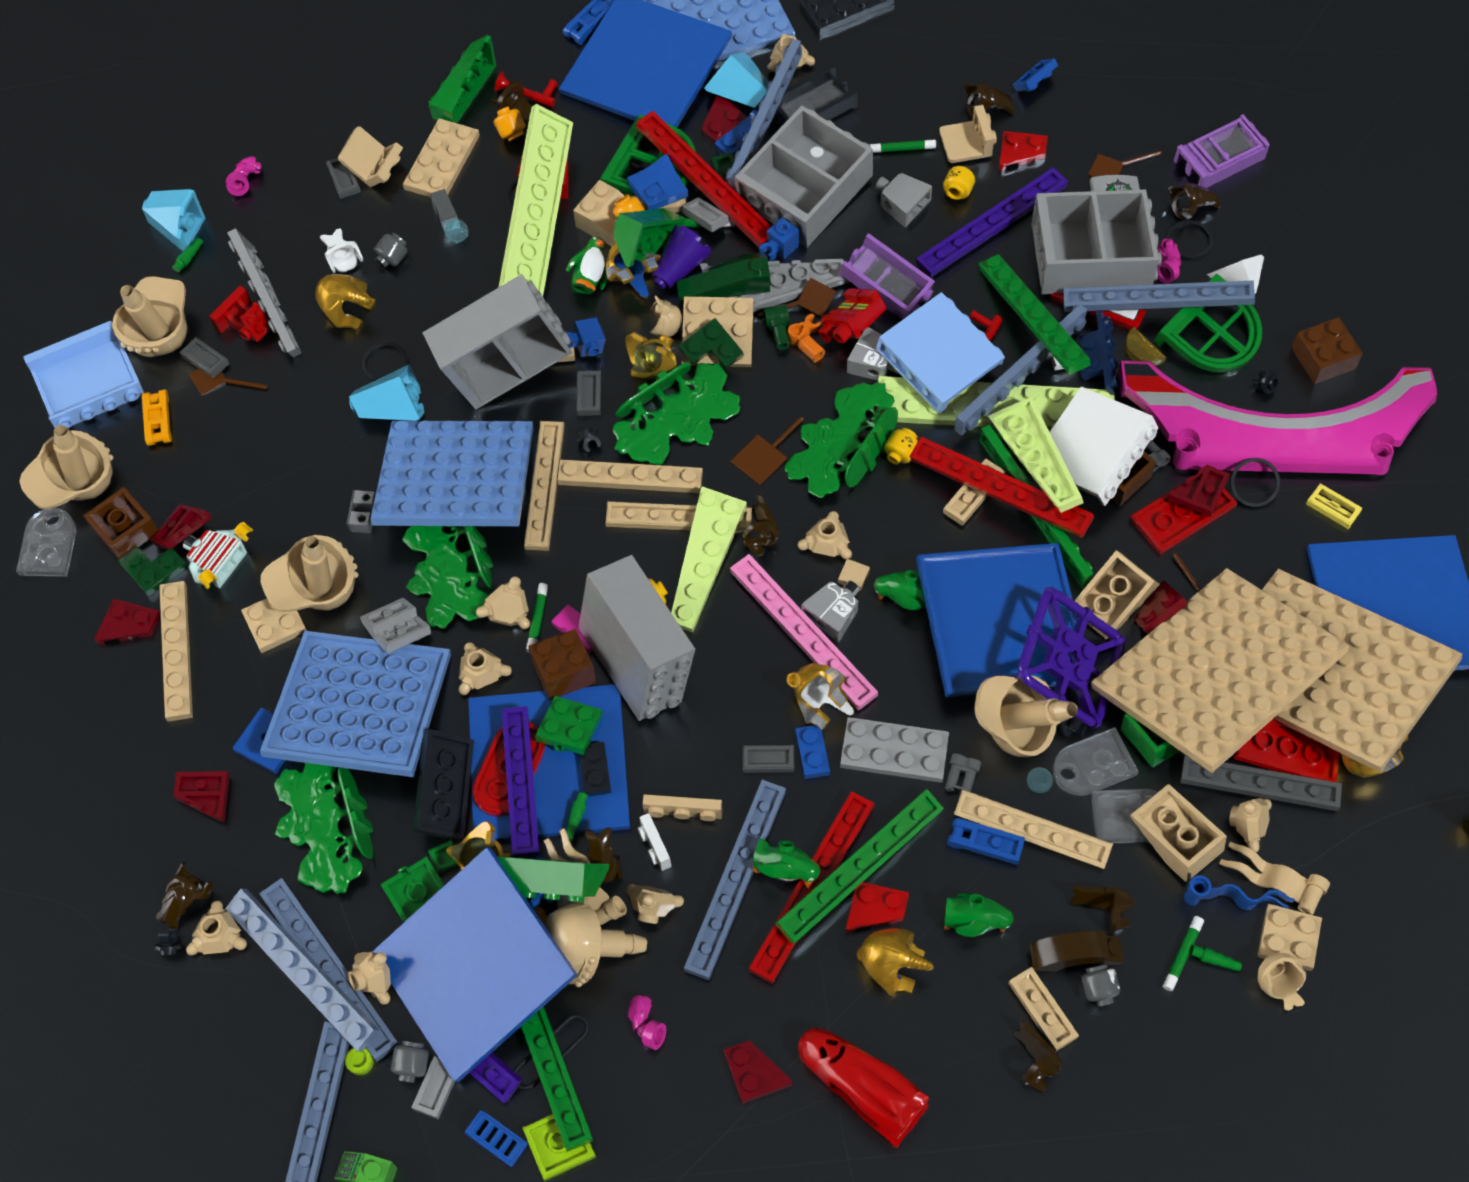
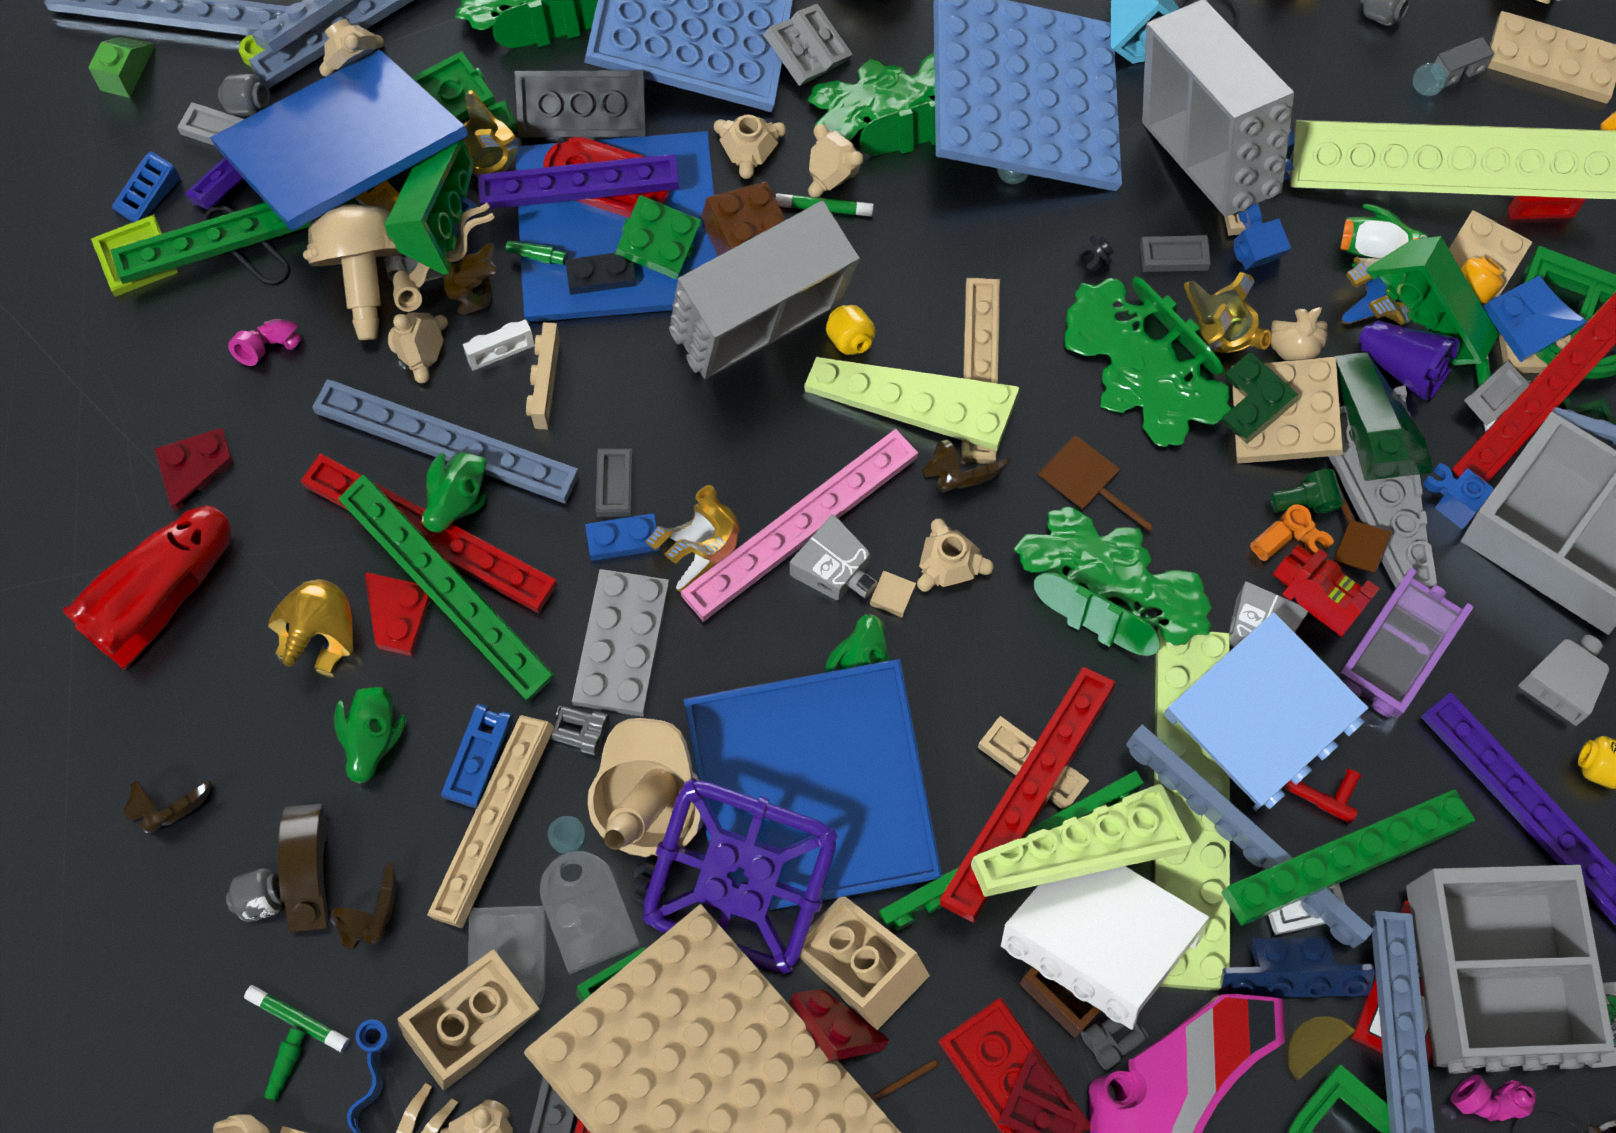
camera: 85 degrees right, 5 degrees up
tan tile [524,421,565,551] -> none
tan plate [557,460,703,493] -> none
yellow head [884,428,918,464] -> none
tan plate [1008,967,1079,1052] -> none

